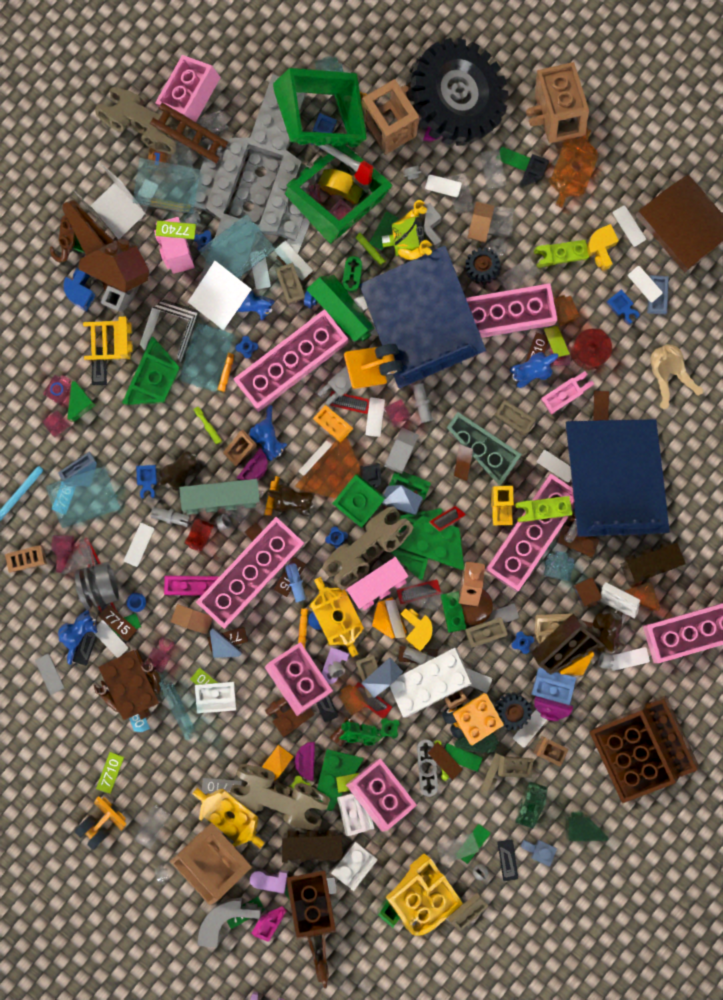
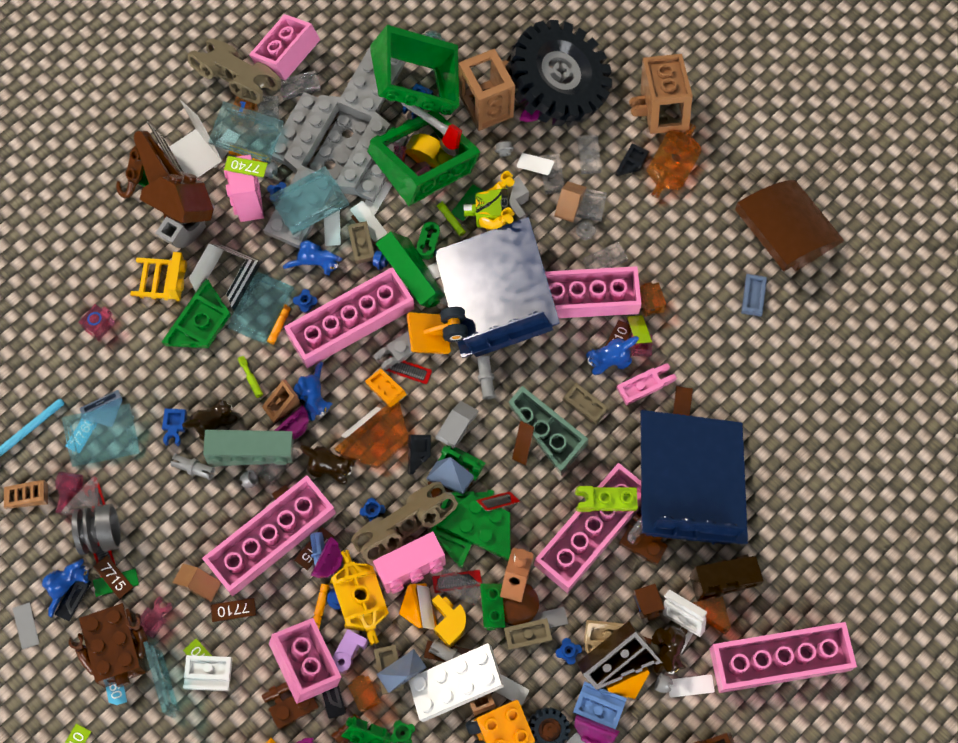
camera: 10 degrees right, 15 degrees down
clear pink plate [42,410,70,438] -> none
blue brick [64,268,96,312] -> none
green slope [67,381,96,422] -> none
black sticker [92,347,107,385] -> none
white sticker [93,620,128,658] -> none
white sticker [124,523,154,567] -> none
blue plate [127,593,146,612] -> none
reddish brown bar [150,102,228,164] -> none
dark pink tile [164,576,220,596] -> none
clear red bracket [184,518,214,551] -> none
white sticker [188,261,251,330] -> none
sand blue slope [210,628,243,658] -> none
light orange wheel [264,476,280,516] -> none
light grey hinge [328,661,345,678] -> none
green plate [332,474,386,528] -> none
sticker [350,682,392,719] -> none
white sticker [365,397,385,437] -> none
clear pink brick [384,399,410,428] -> none
black wheel [466,247,501,285] -> none
yellow brick [491,486,514,526] -> none
green sticker [496,146,530,171] -> none
lime plate [534,239,589,268] -> none
white sticker [537,450,571,483] -> none
clear light blue brick [543,551,575,581] -> none
clear red brick [571,328,612,370] -> none
yellow brick [587,224,619,271] -> none
blue plate [606,289,640,325] -> none
white sticker [613,205,646,247] -> none
white sticker [628,266,663,302] -> none
tan hair [650,344,703,409] -> none
none -> magenta plate [311,537,343,578]

